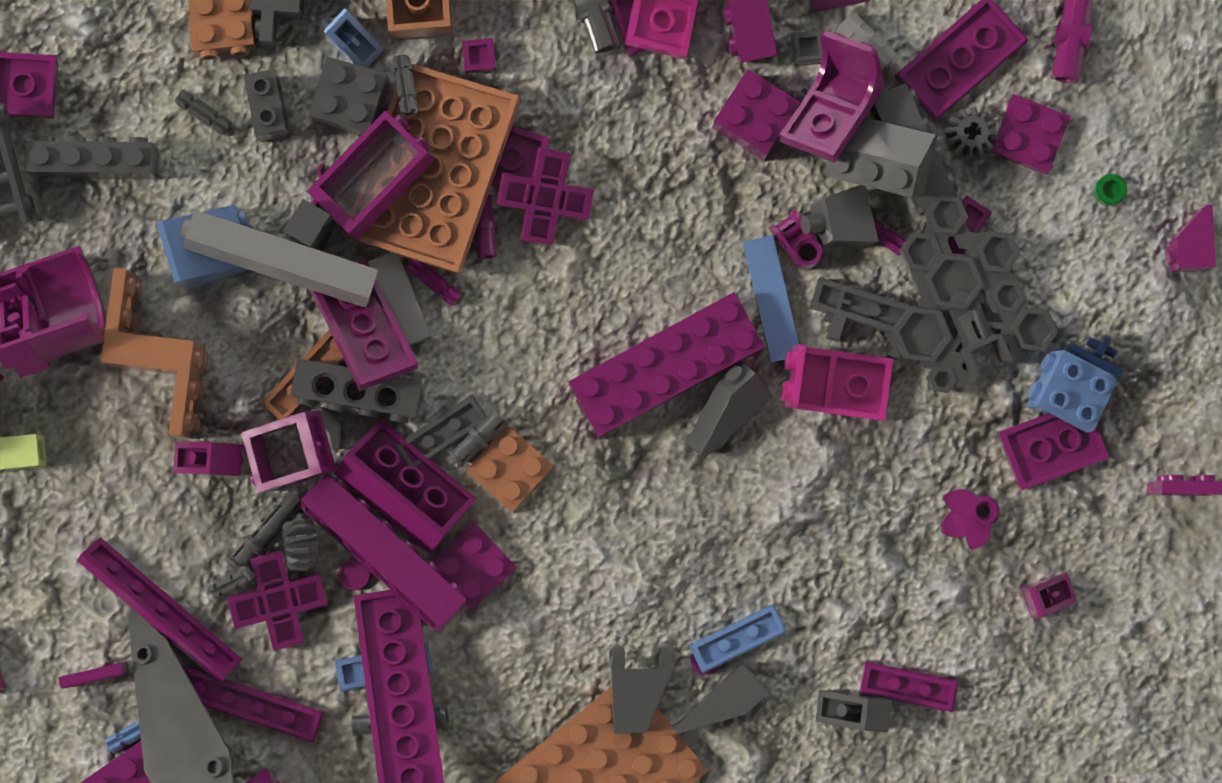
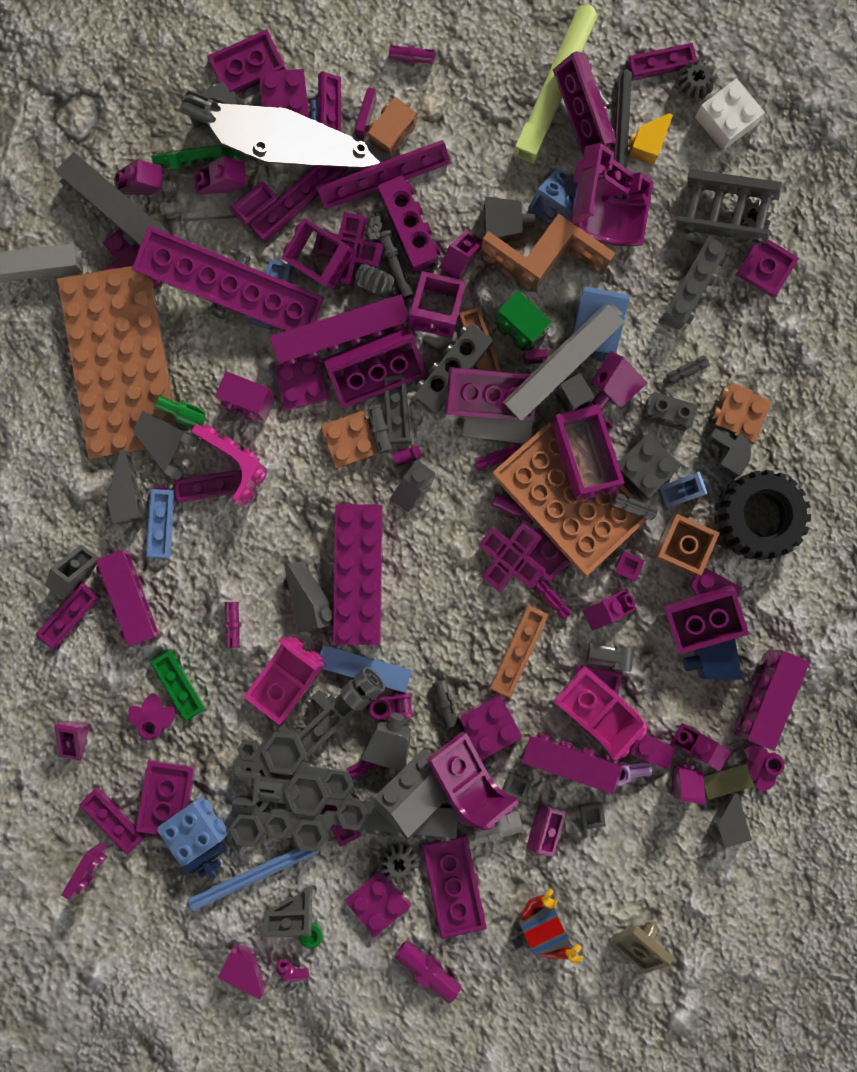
camera: 120 degrees right, 0 degrees up
magenta piece [338,559,370,591] -> none
none -> magenta tile [79,787,146,855]
none -> magenta brick [96,549,160,647]
none -> green tile [150,650,207,722]
none -> green arm [154,394,206,429]
none -> magenta tile [173,469,242,503]
none -> medium blue axle [188,847,319,910]
none -> dark pink bracket [191,424,267,507]
none -> magenta brick [215,371,276,423]
none -> magenta pin [223,602,242,648]
none -> magenta tile [229,181,278,227]
none -> dark grey wing [263,887,313,938]
none -> magenta arm [276,959,309,982]
none -> magenta window [281,218,356,290]
none -> magenta tile [318,71,341,132]
none -> dark grey wheel [340,667,385,712]
none -> nougat brick [368,98,417,156]
none -> magenta brick [378,175,441,274]
none -> dark grey slope [390,460,436,513]
none -> magenta pin [392,445,423,467]
none -> dark grey pin [432,679,459,728]
none -> dark grey torso [484,197,535,243]
none -> nougat tile [489,605,549,699]
none -> green brick [496,290,551,351]
none -> magenta tile [523,349,548,365]
none -> medium blue bracket [528,169,577,224]
none -> magenta axle [534,580,571,620]
none -> magenta slope [582,588,637,631]
none -> magenta torso [592,351,647,410]

